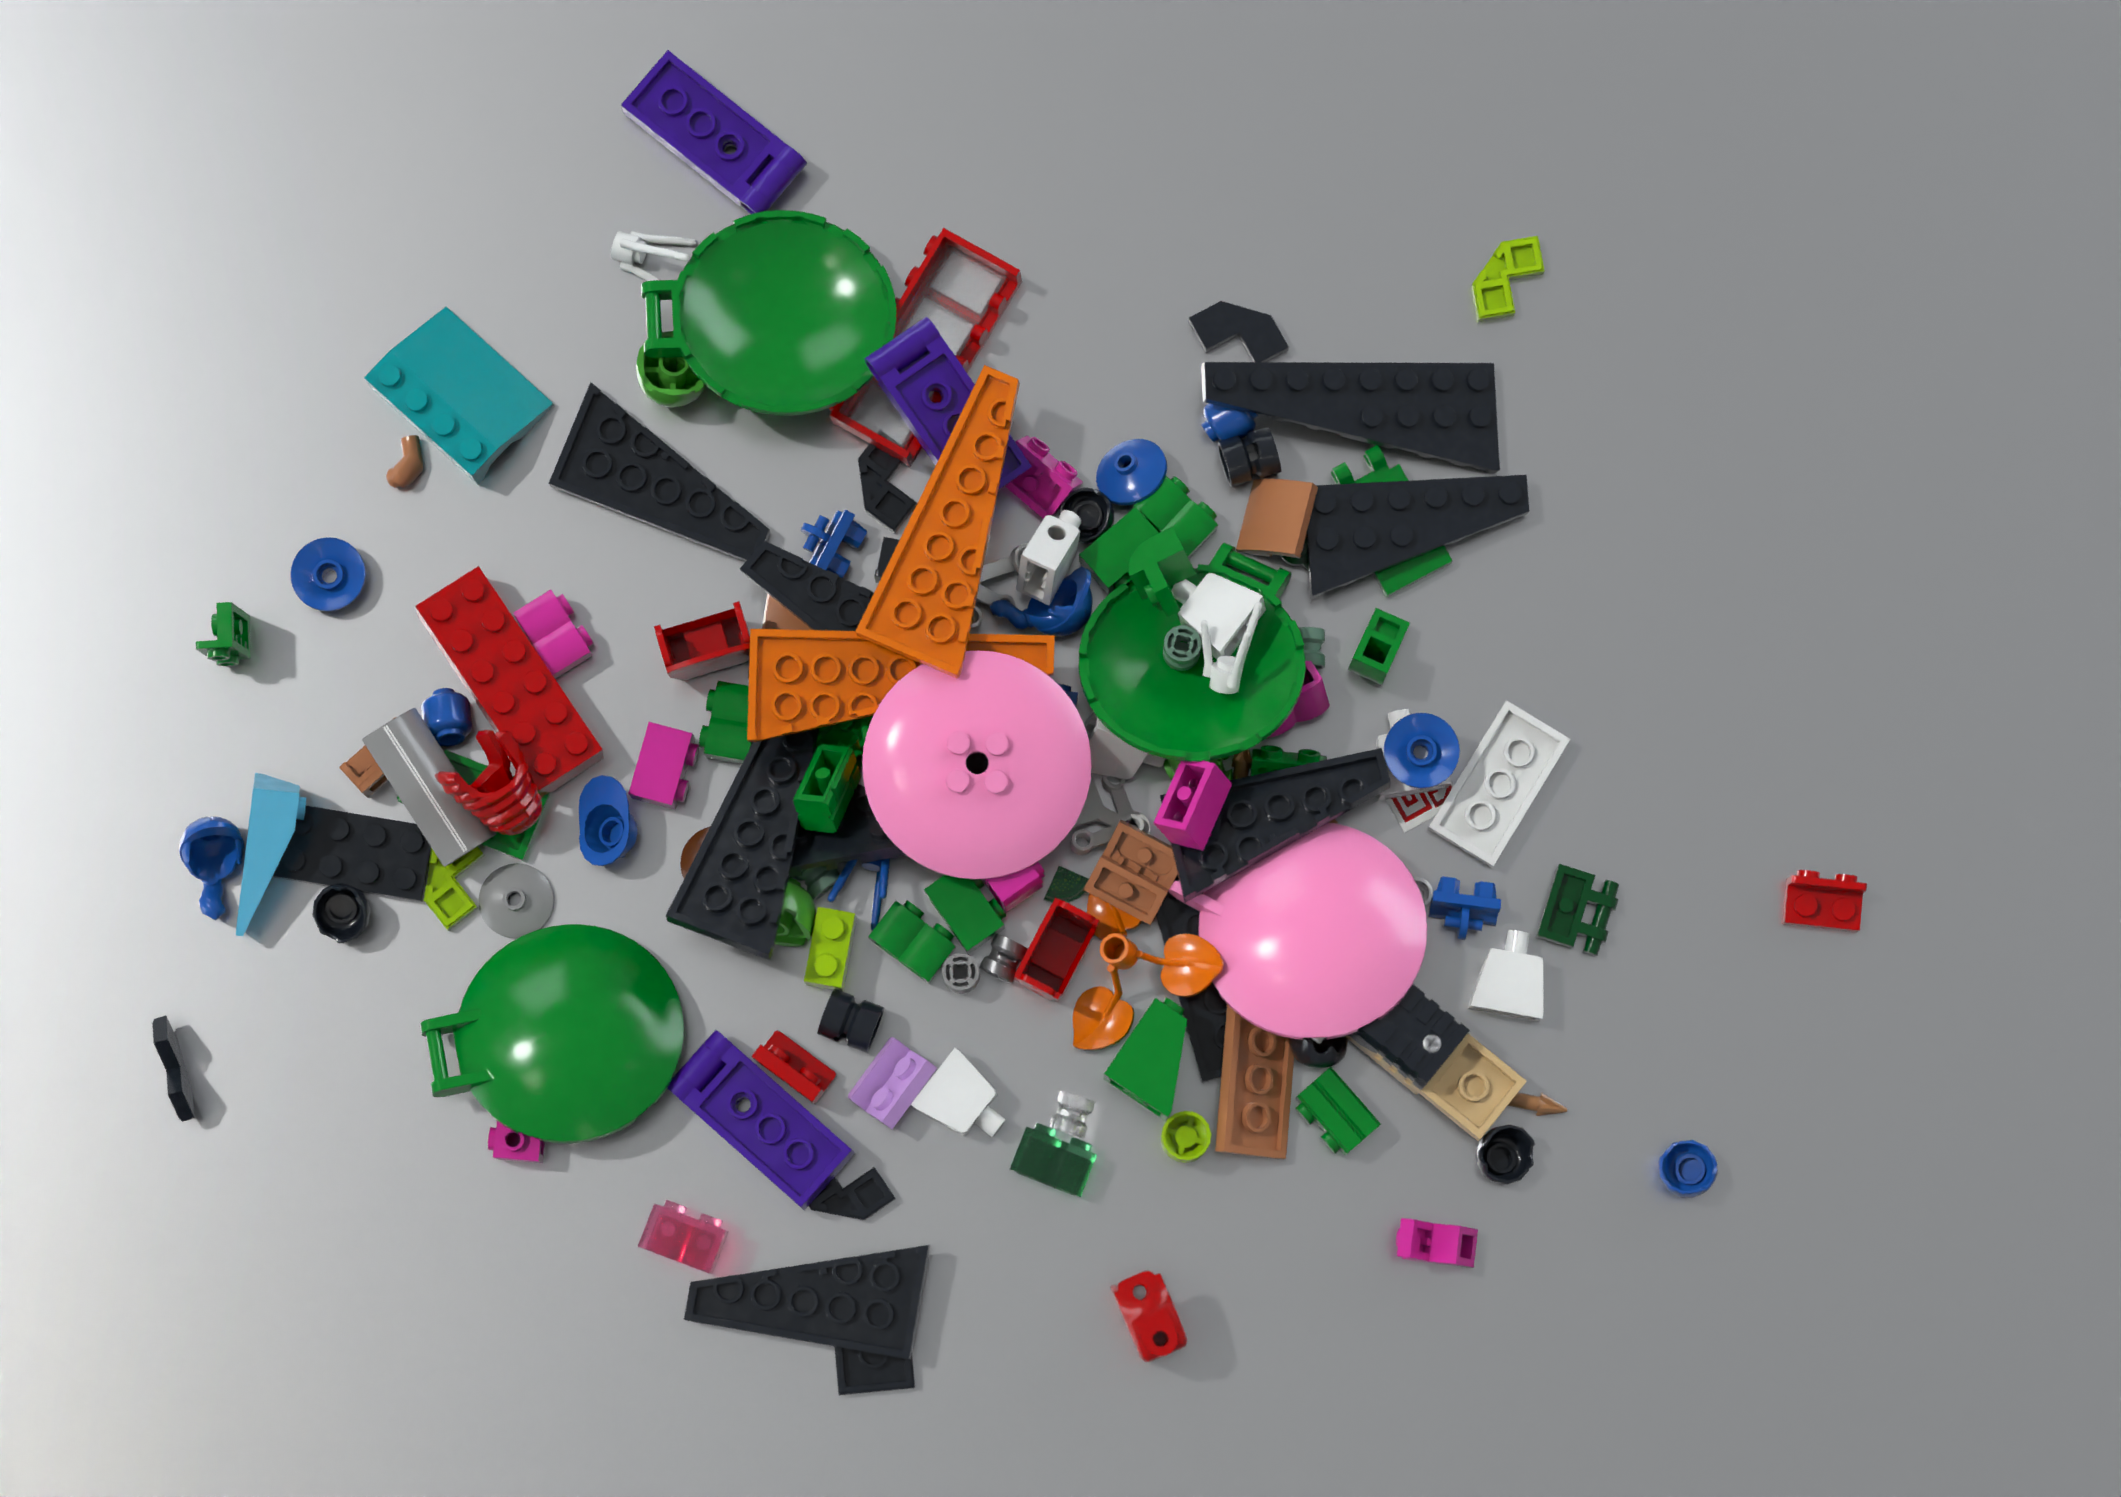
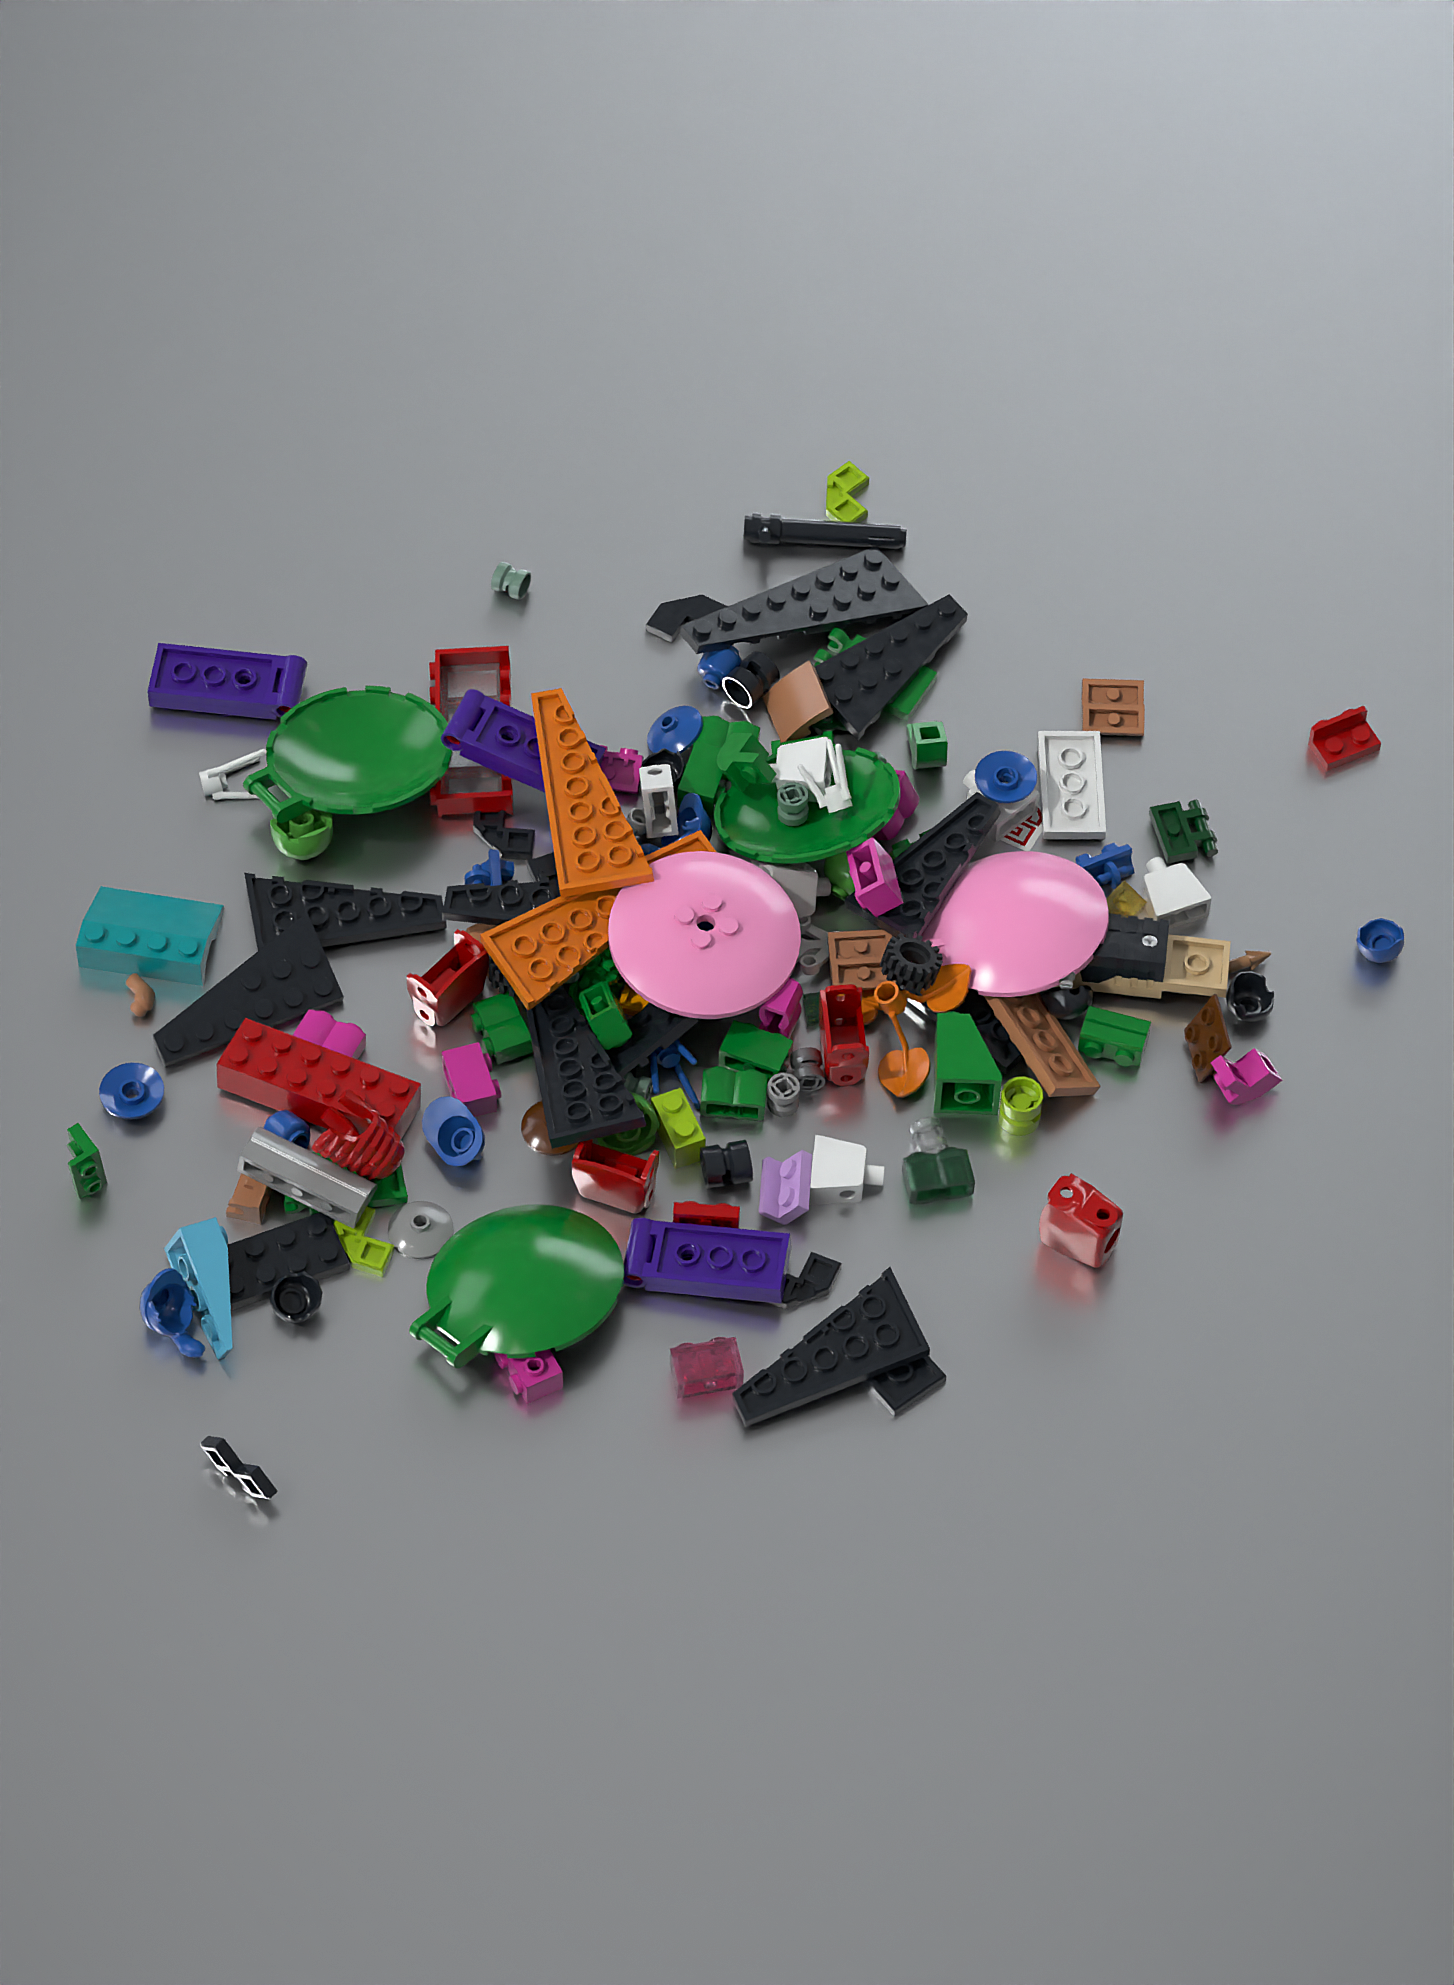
camera: 35 degrees left, 25 degrees down
none -> black wing [153,913,344,1067]
none -> sand green wheel [491,561,532,600]
none -> red piece [572,1139,659,1214]
none -> black cylinder [743,513,907,549]
none -> black tyre [880,933,943,992]
none -> nougat slope [1082,678,1145,736]
none -> clear yellow brick [1106,880,1147,918]
none -> reddish brown hinge [1184,994,1232,1083]

